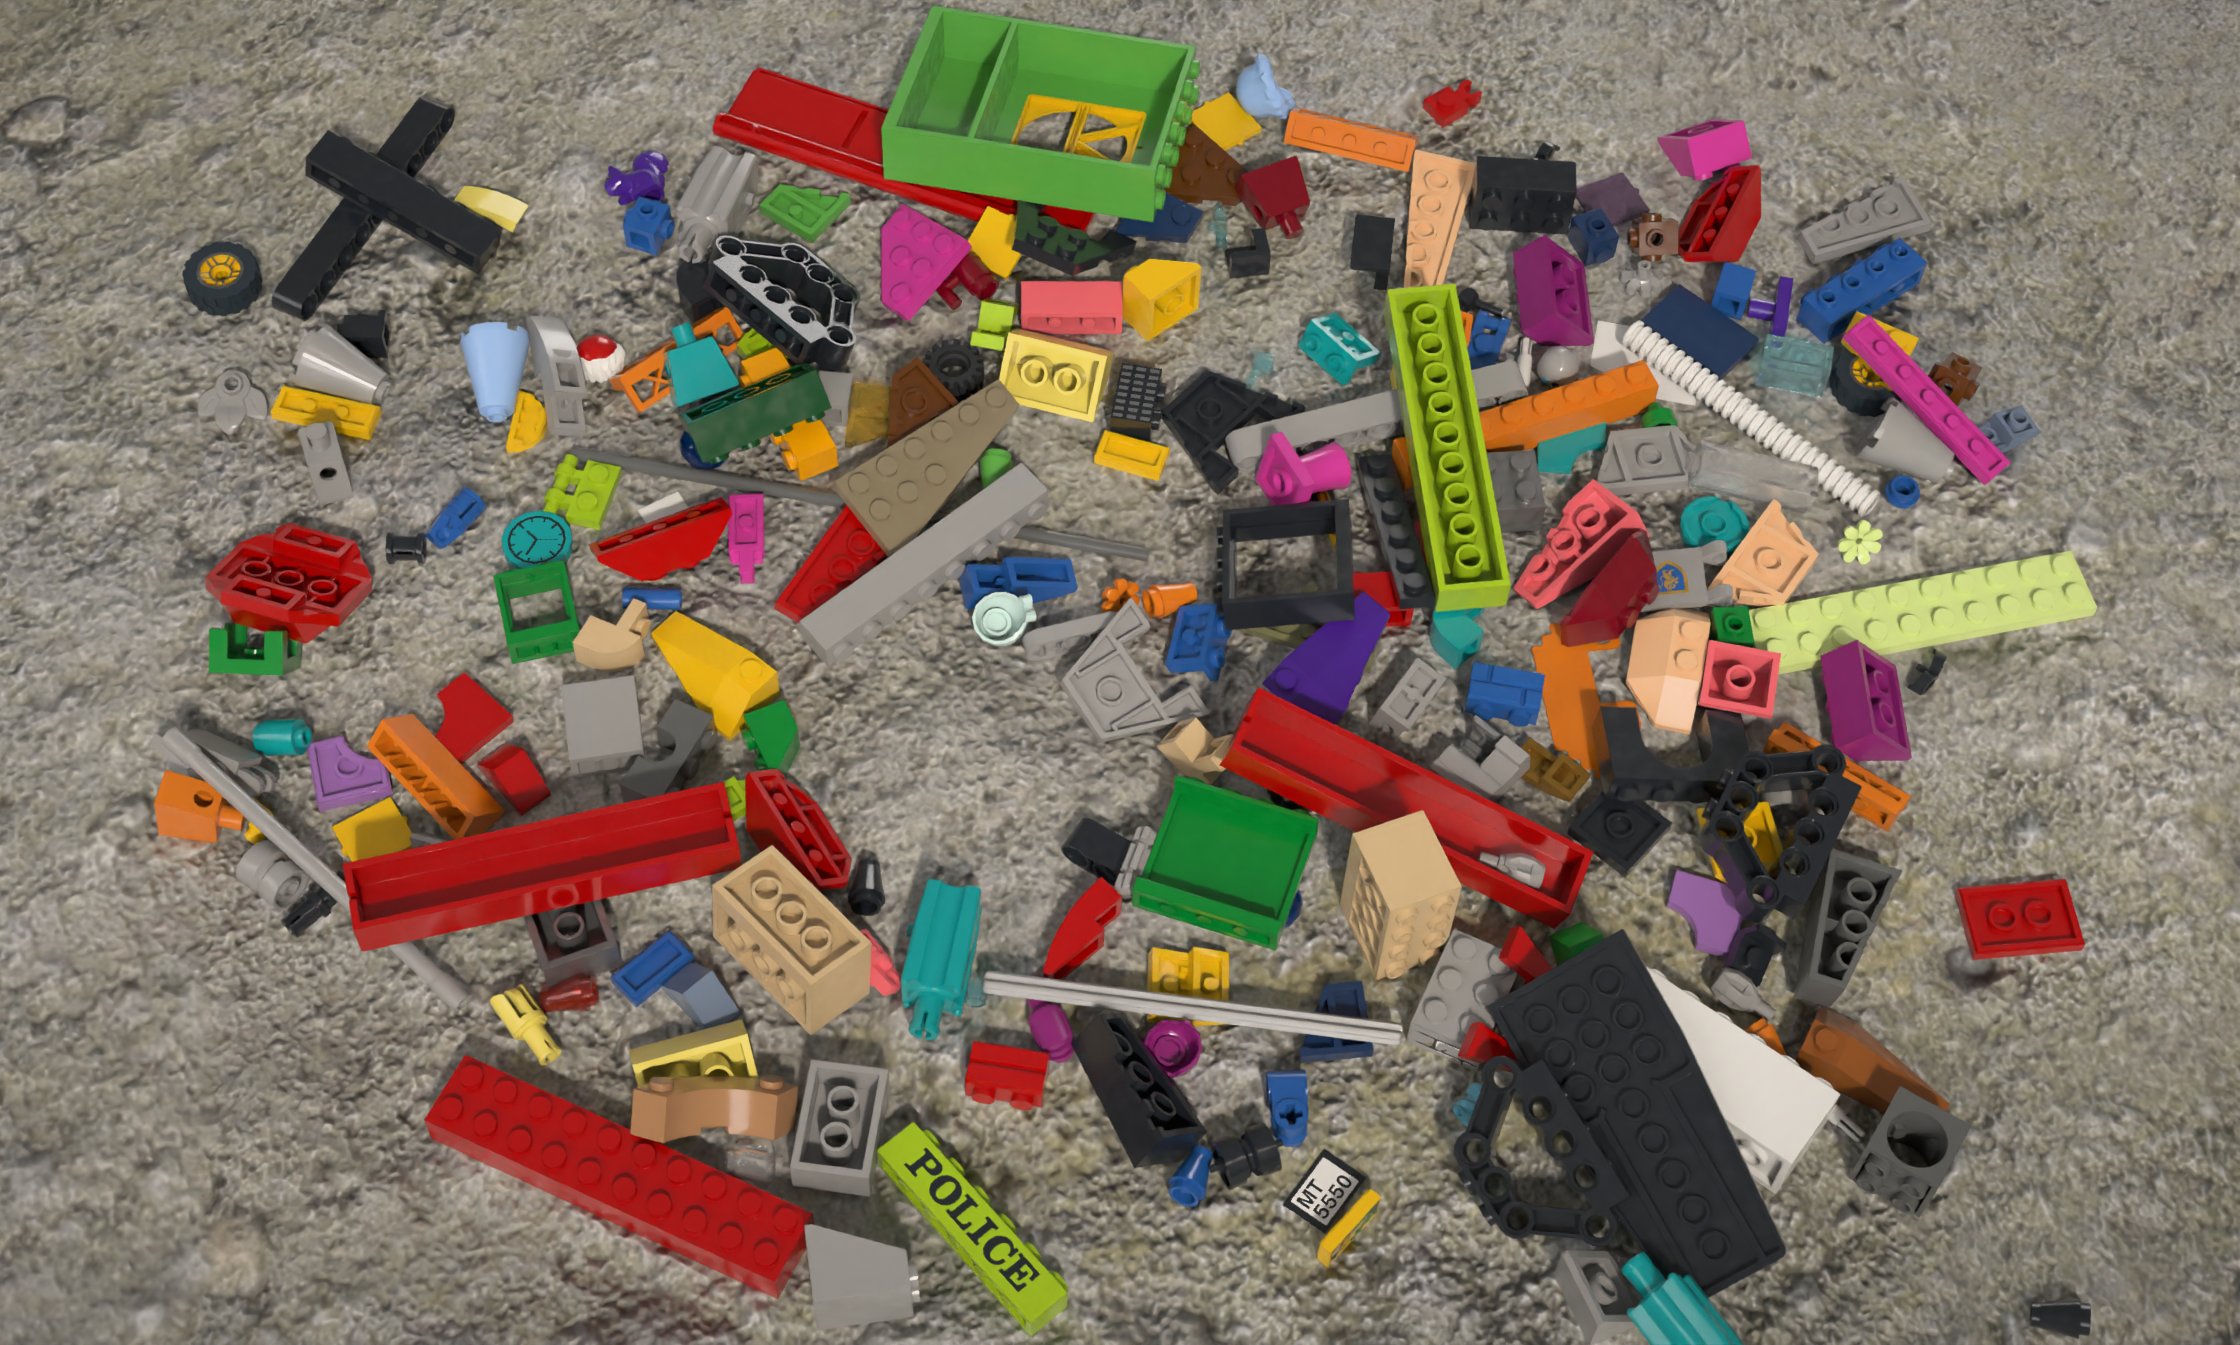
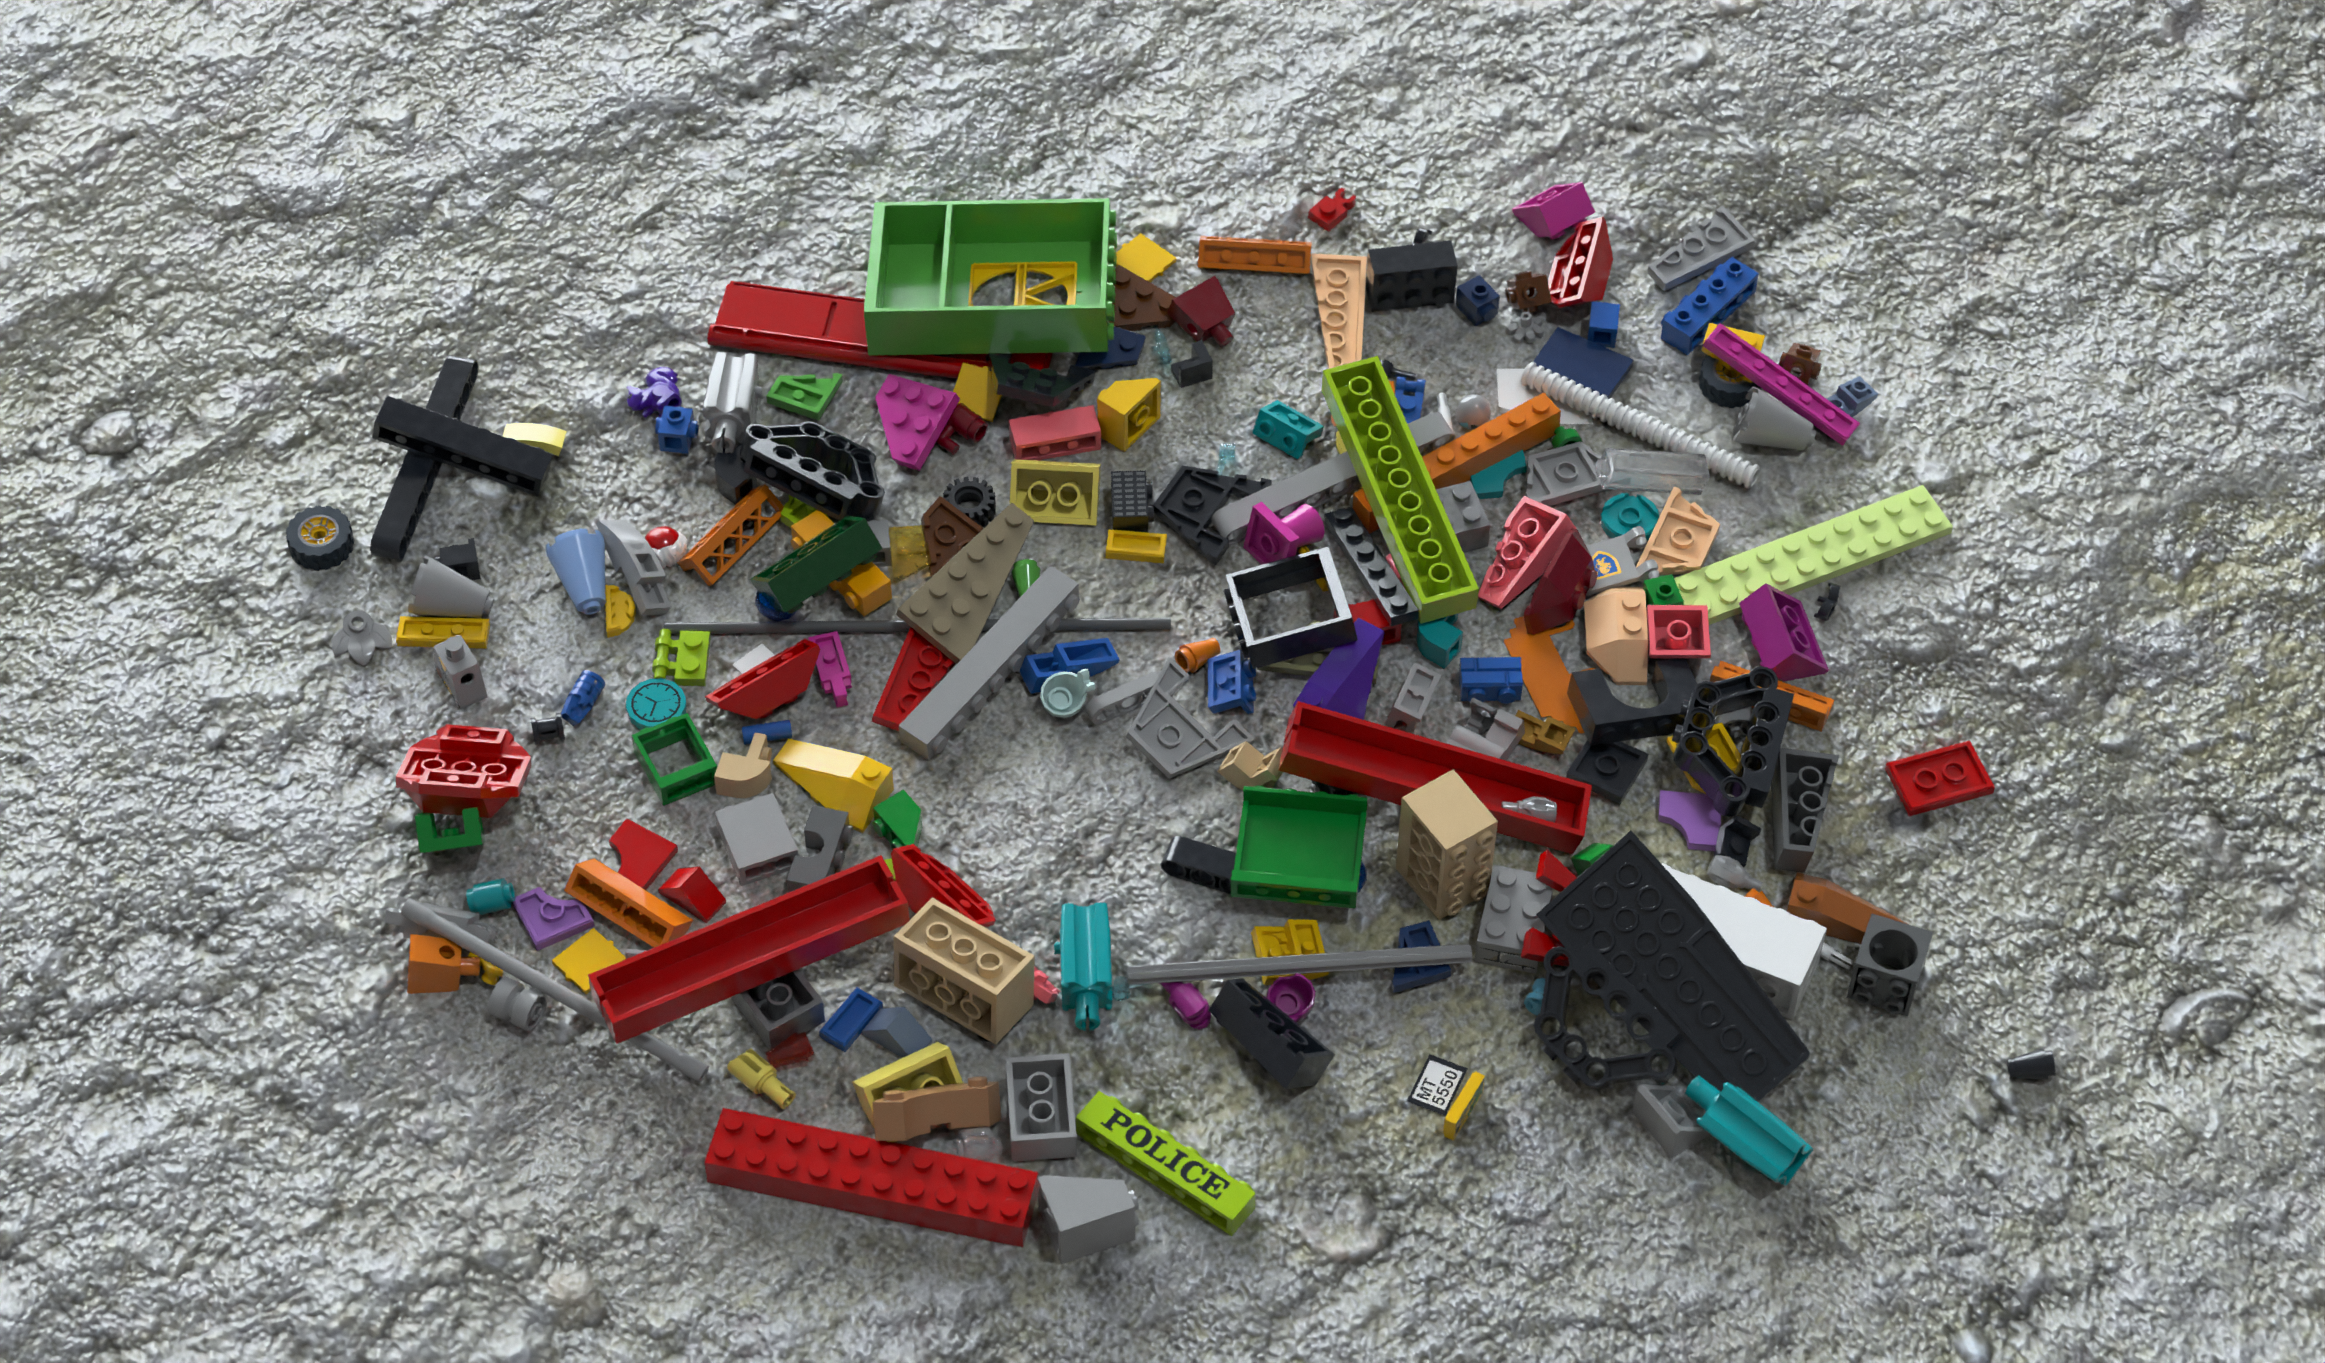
camera: 10 degrees left, 5 degrees down
black pin [281,870,346,938] -> none
teal torso [663,322,739,408] -> none
black cone [848,858,885,916] -> none
red brick [965,1041,1050,1110] -> none
lime slope [970,298,1019,351] -> none
red slope [1043,877,1122,980] -> none
orange plant [1101,578,1140,613] -> none
light grey axle [1115,826,1157,895] -> none
blue cone [1169,1146,1213,1207] -> none
black wheel [1208,1122,1284,1190] -> none
light blue hair [1236,53,1295,120] -> none
blue piece [1266,1069,1309,1147] -> none
black panel [1350,214,1395,291] -> none
magenta slope [1513,235,1594,346] -> none
clear purple piece [1575,172,1650,227] -> none
dark purple tile [1746,276,1793,350] -> none
clear light blue panel [1755,334,1834,397] -> none
yellowish green plant [1837,520,1883,564] -> none
blue plate [1884,475,1920,509] -> none

